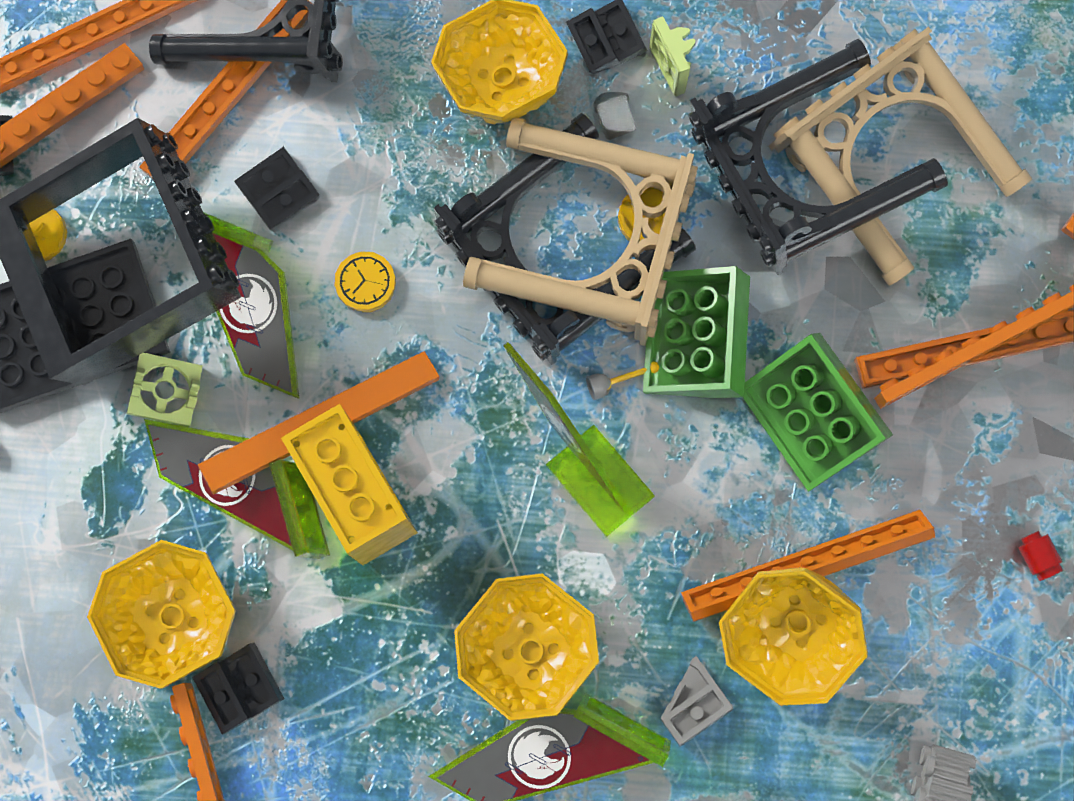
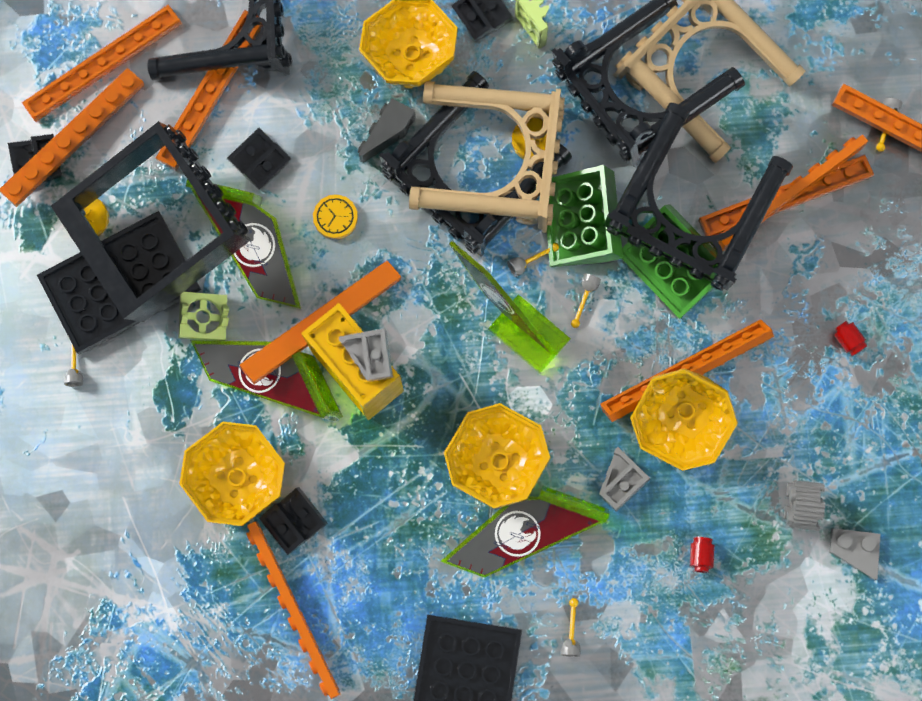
camera: 10 degrees left, 0 degrees up
clear smoke tile [593,92,636,140] -> none
none -> light grey wing [339,328,393,382]
none -> dark grey slope [358,98,416,163]
none -> hinge [571,273,601,328]
none -> black arch [604,103,793,291]

